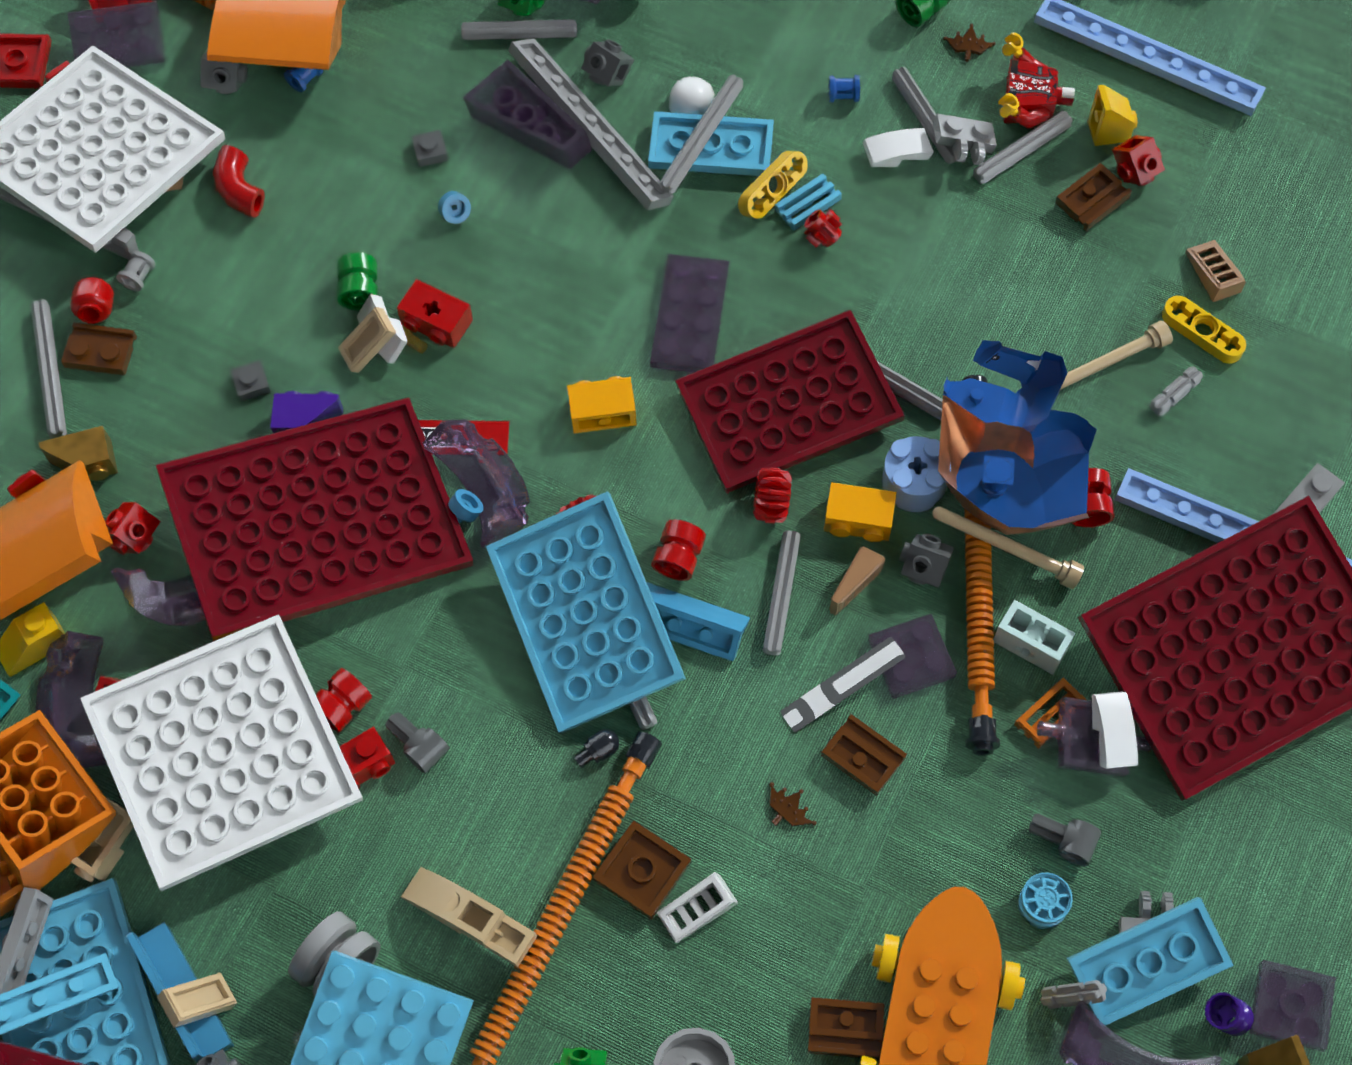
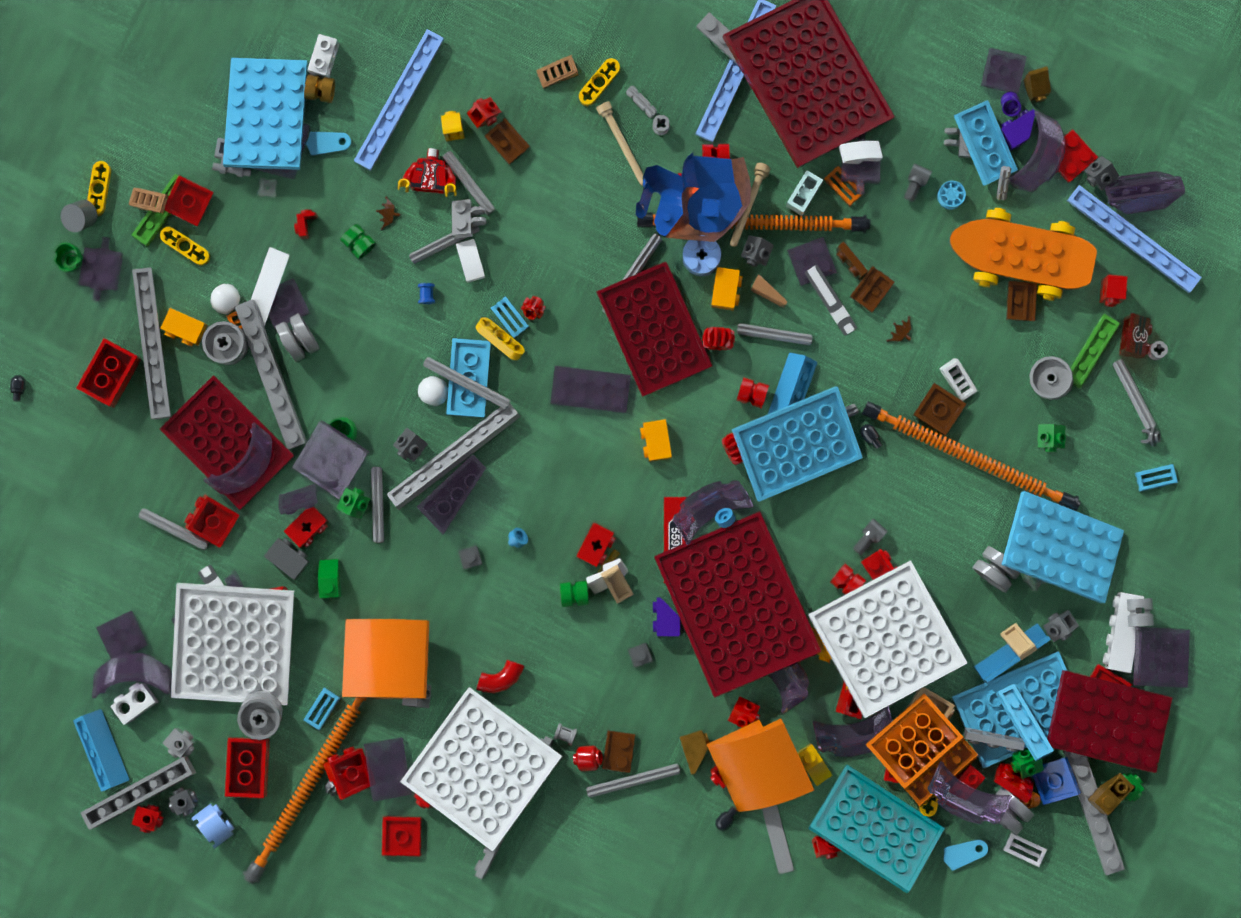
camera: 85 degrees left, 20 degrees up
tan slope [401,867,537,967] -> none
none -> light grey bush [653,115,670,135]
none -> reddish brown plate [836,241,868,279]
none -> dark purple slope [1001,109,1036,151]

